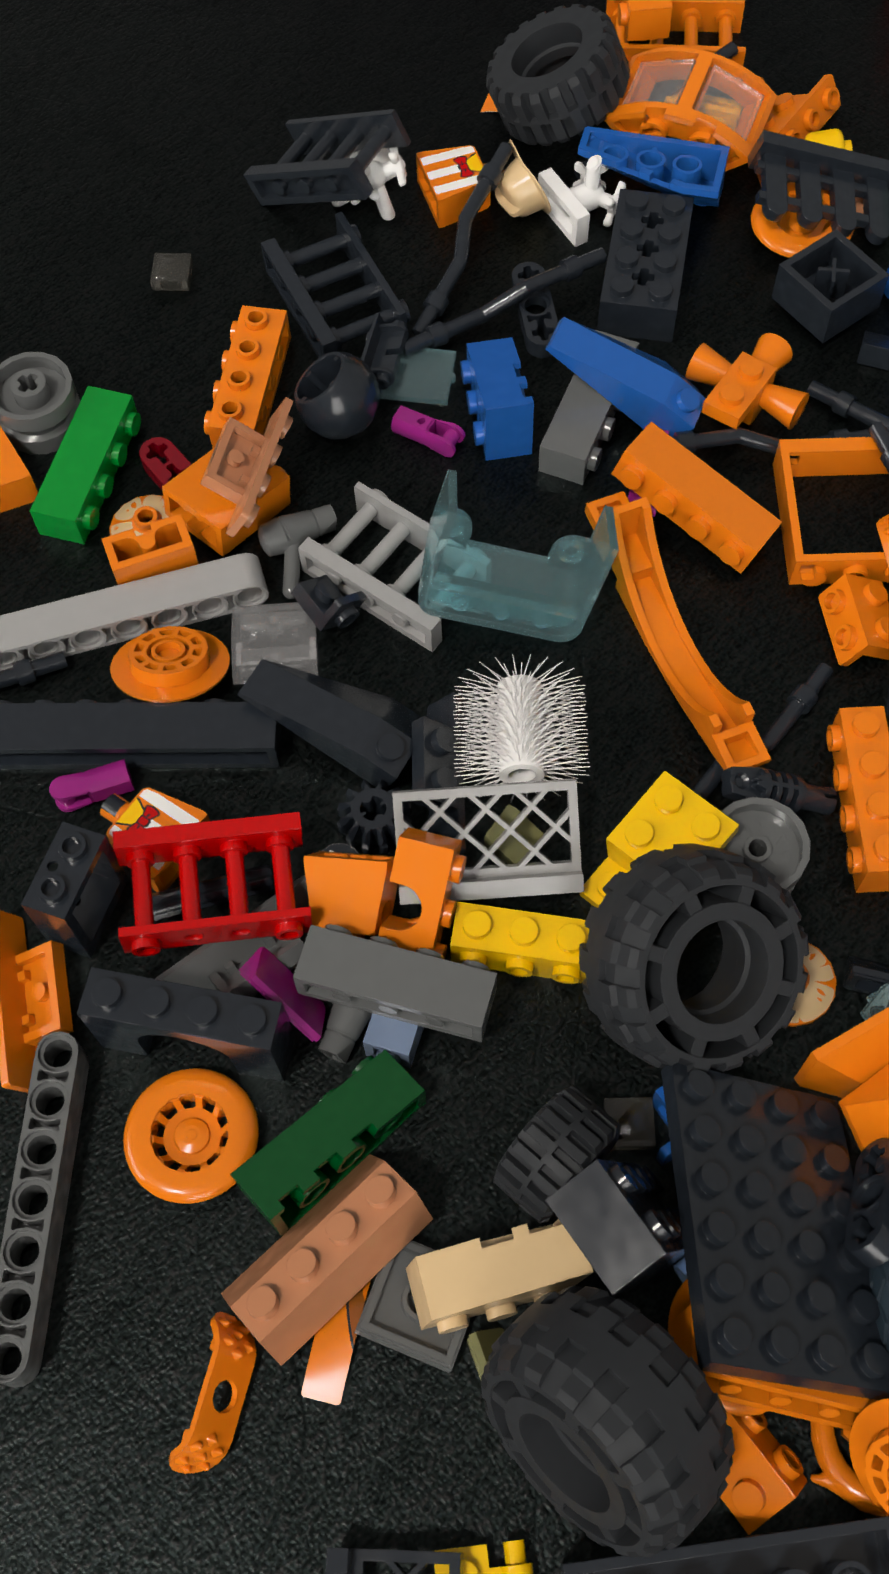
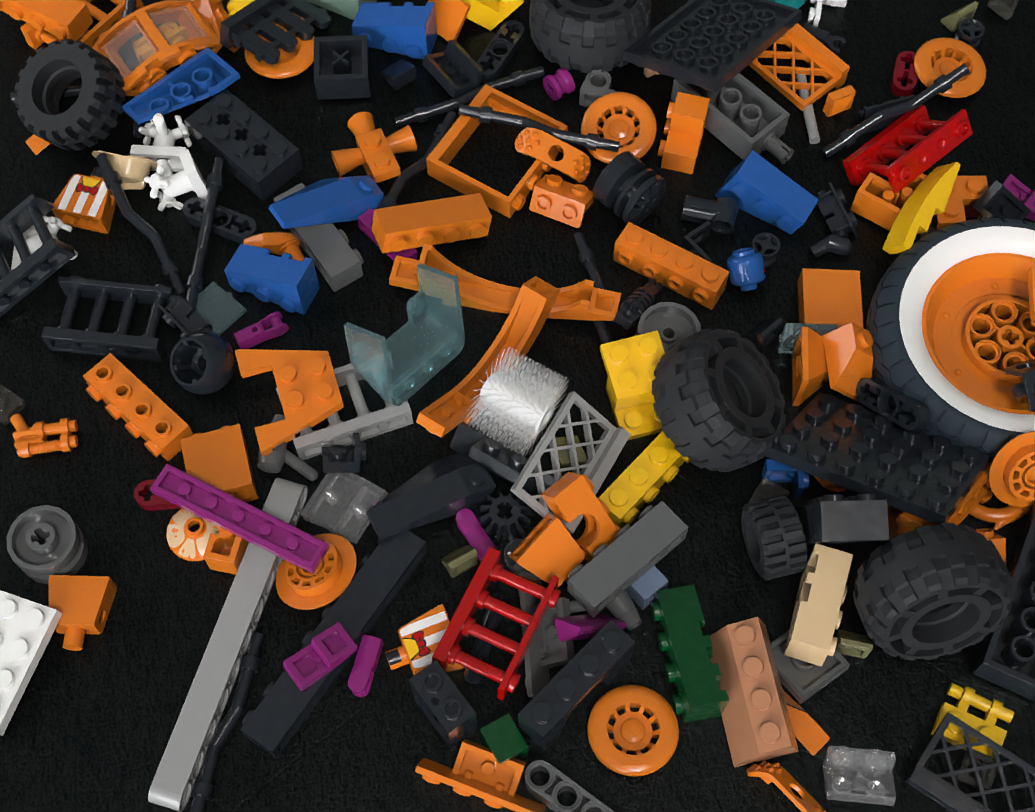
camera: 60 degrees left, 0 degrees up
green brick [30,386,141,544] -> none
nougat bracket [200,397,293,537] -> none
none -> orange piece [10,414,78,458]
none -> white piece [144,149,208,211]
none -> magenta tile [150,464,330,574]
none -> orange wing [235,349,344,457]
none -> orange arm [243,232,305,262]
none -> magenta slope [283,622,358,691]
none -> orange arch [416,276,560,438]
none -> olive slope [442,545,478,578]
none -> magenta bar [456,509,497,563]
none -> dark green panel [480,713,528,764]
none -> clear bracket [823,746,896,806]

